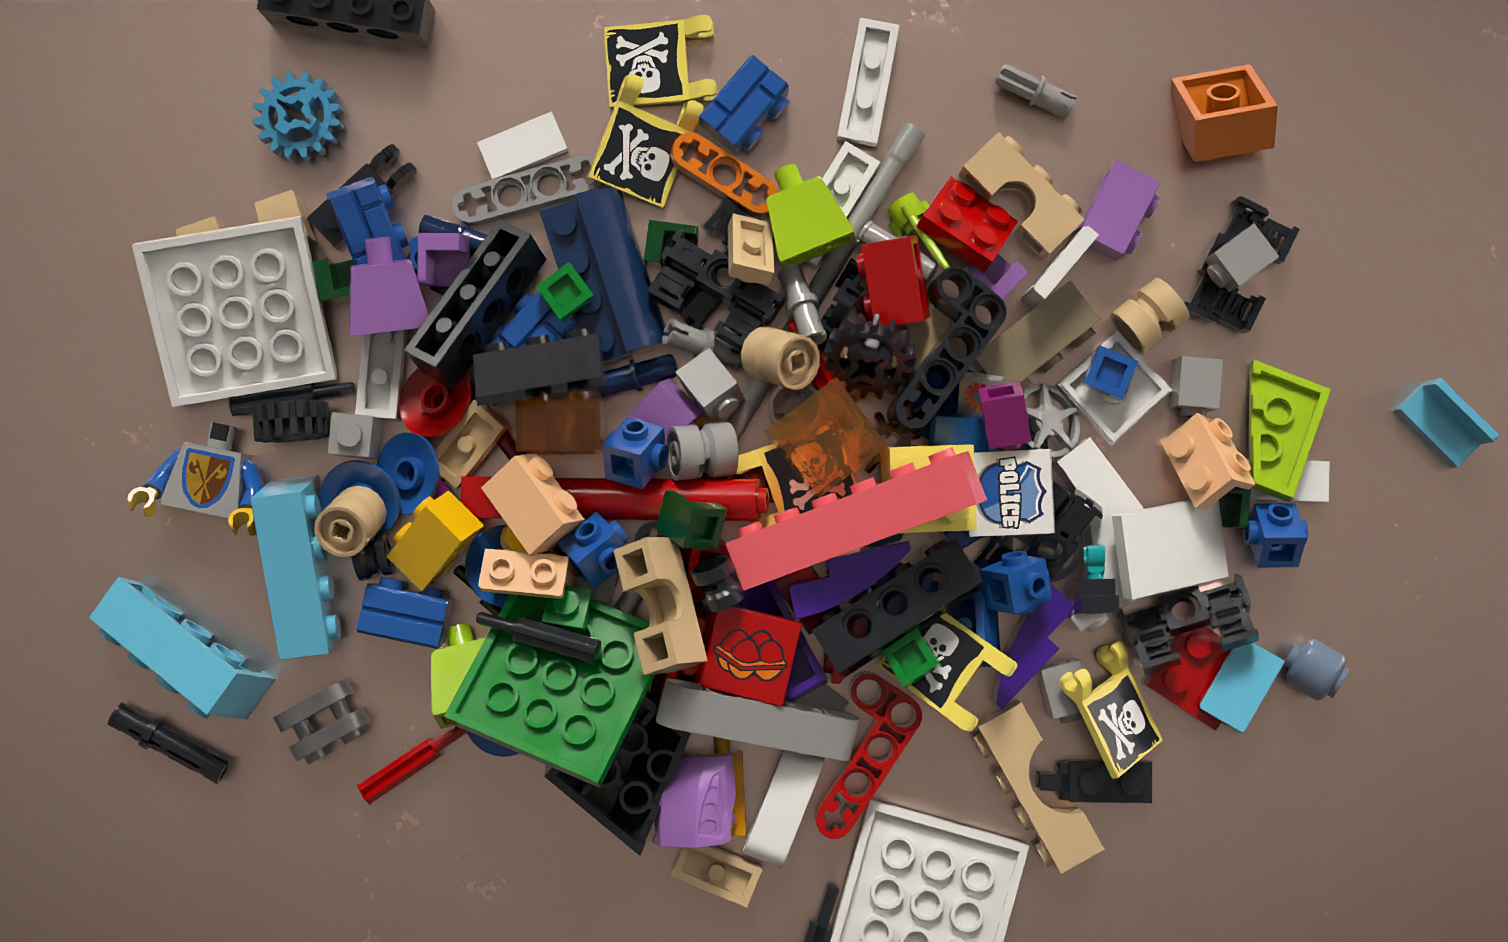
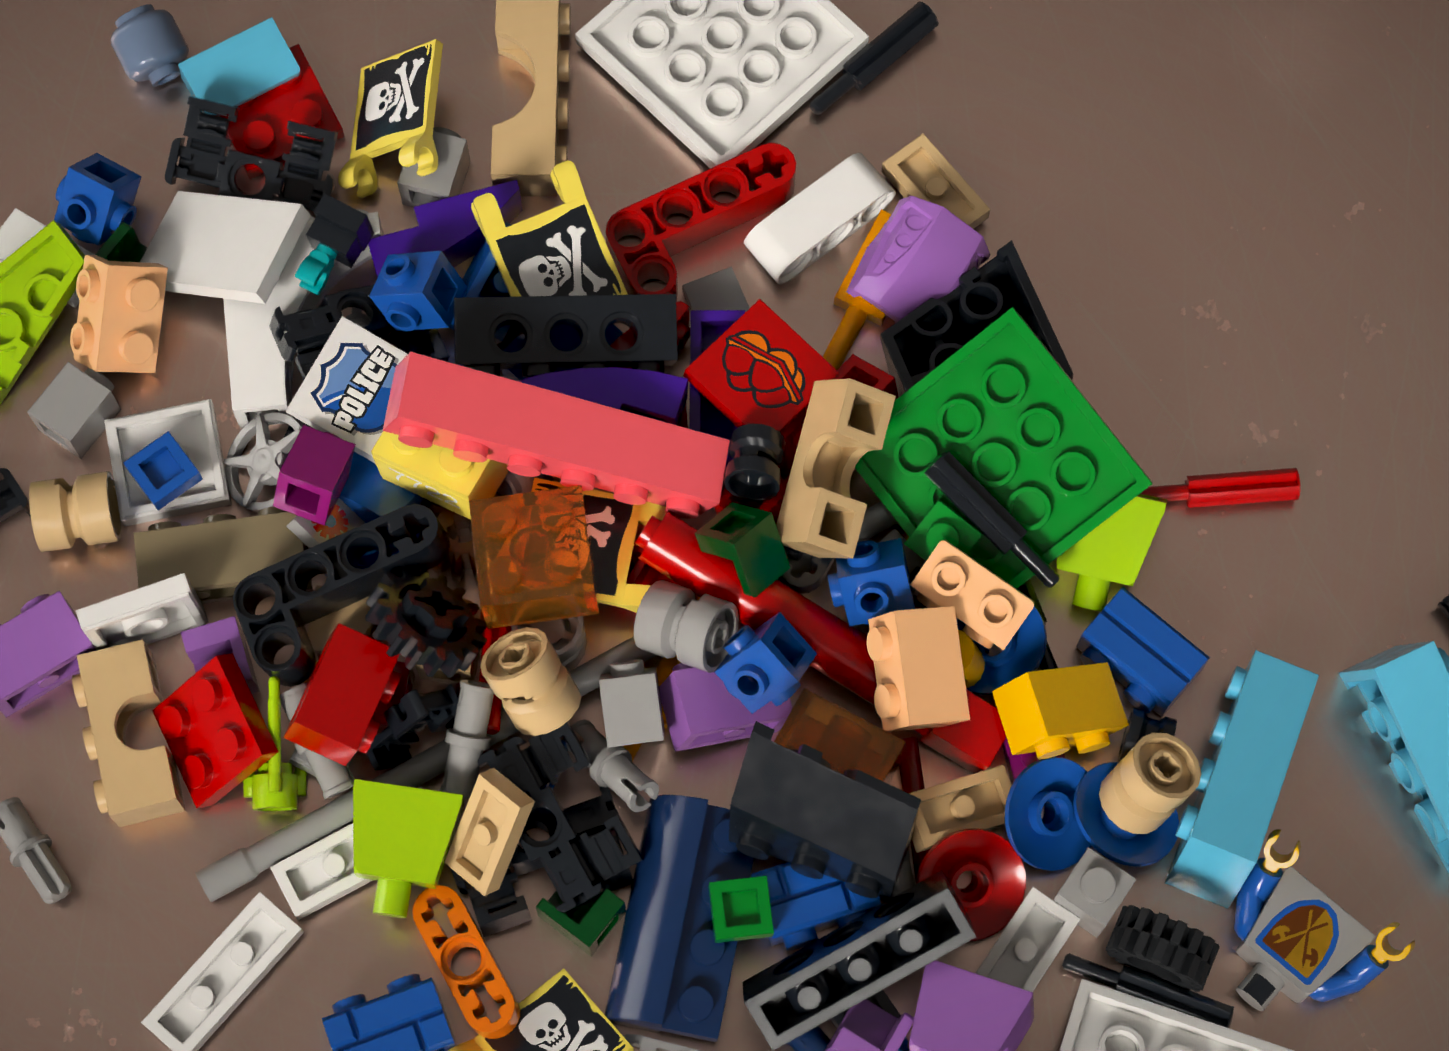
camera: 150 degrees left, 15 degrees down
flat silver brick [273,678,370,765] -> none
dark blue axle [597,354,678,398] -> none
light grey beam [656,678,861,761] -> none
green plate [881,628,942,688] -> none
black hinge [1036,759,1152,803] -> none

